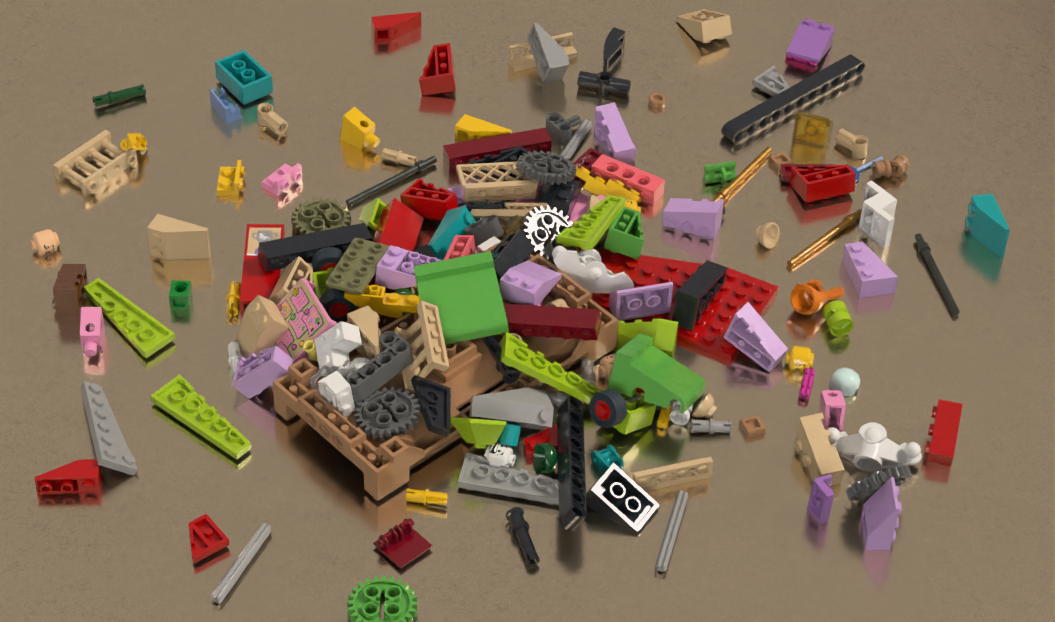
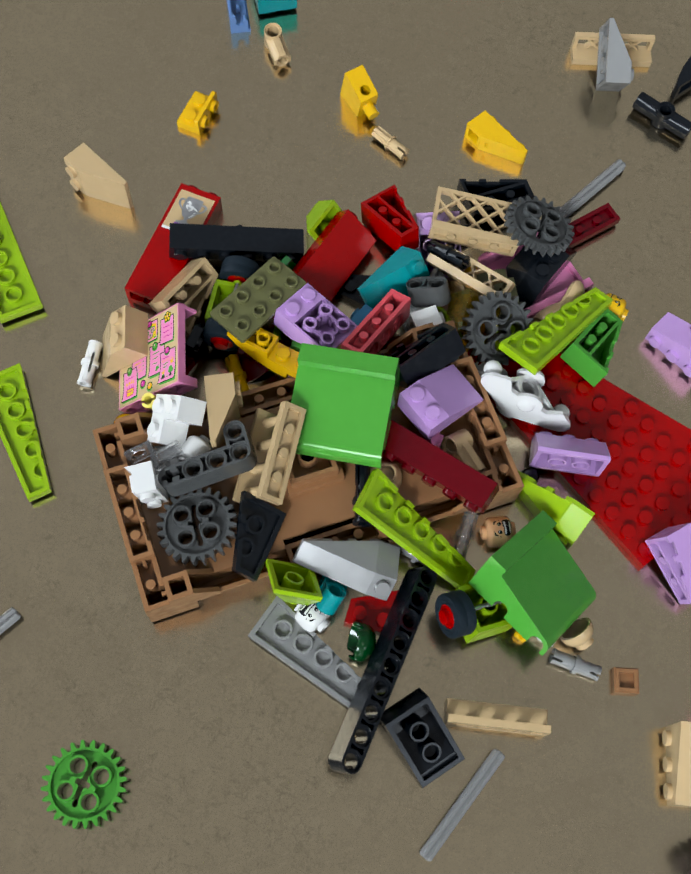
camera: 20 degrees right, 25 degrees up
tan fence [53,130,137,197] -> none
yellow hinge [120,133,147,151] -> none
green brick [169,280,192,310] -> none
yellow pin [226,281,241,316] -> none
lavender wedge [232,346,293,399] -> none
bright pink bracket [262,163,302,196] -> none
olive gear [291,197,351,235] -> none
pearl dark grey bar [346,156,437,206] -> none
dark red hinge [373,518,433,569] -> none
yellow axle [406,489,448,505] -> none
red wedge [419,43,456,96] -> none
dark red brick [443,128,552,172] -> none
black pin [506,507,540,566] -> none
dark grey beam [545,112,582,145] -> none
yellow slope [575,166,642,203] -> none
coral brick [591,154,665,205] -> none
teal piece [591,445,624,474] -> none
lavender wedge [594,102,636,163] -> none
black wedge [672,260,728,331] -> none
medium lavender bracket [807,474,834,525] -> none

